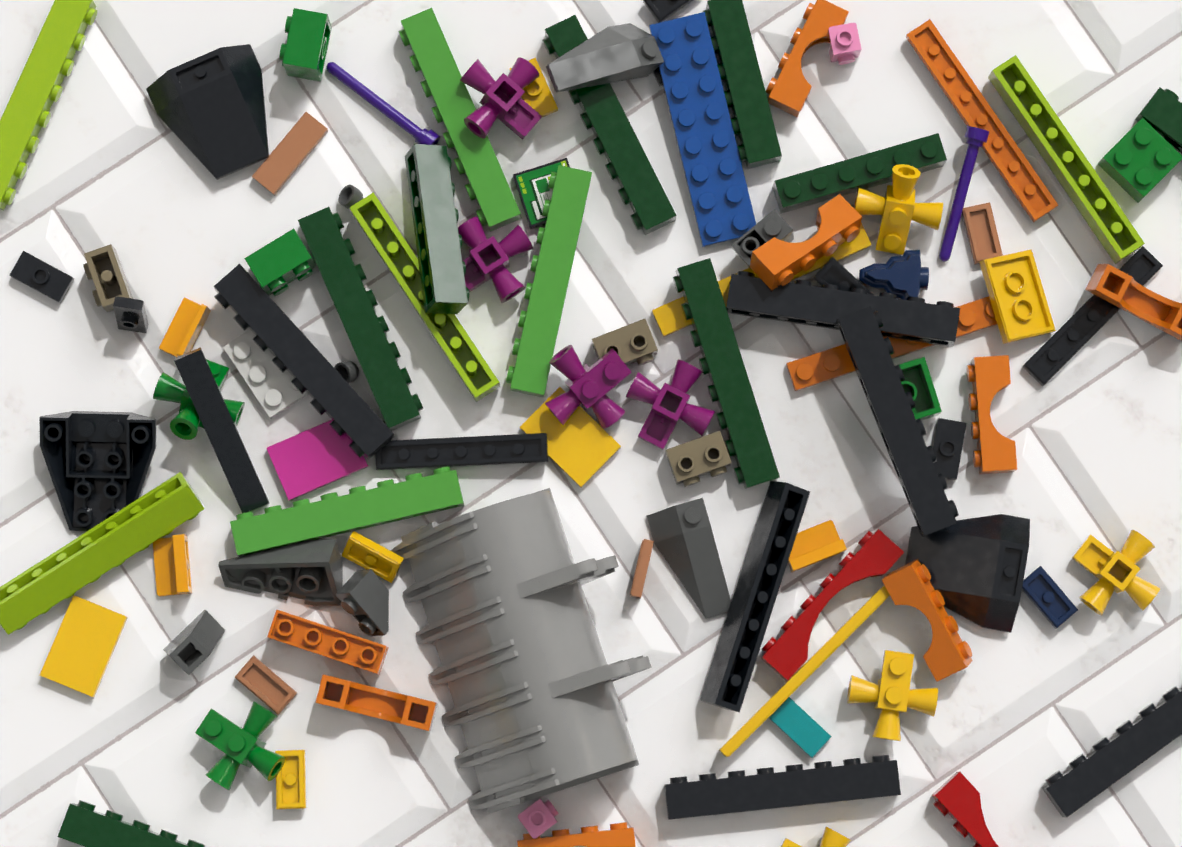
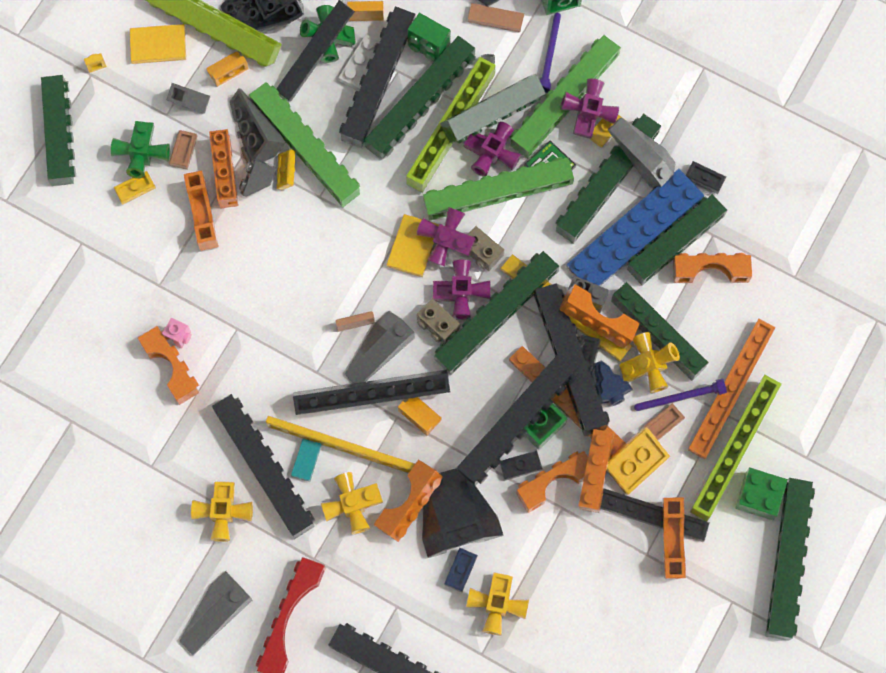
camera: 65 degrees right, 10 degrees down
dark pink tile [266,420,368,501] -> none
dark grey hinge [334,360,359,384] -> none
black tile [375,433,548,470] -> none
light grey piece [390,488,651,813] -> none
red arch [761,529,904,681] -> none
bright pink bracket [828,23,862,65] -> none
none -> yellow plate [84,53,107,73]
none -> orange arch [579,429,614,513]

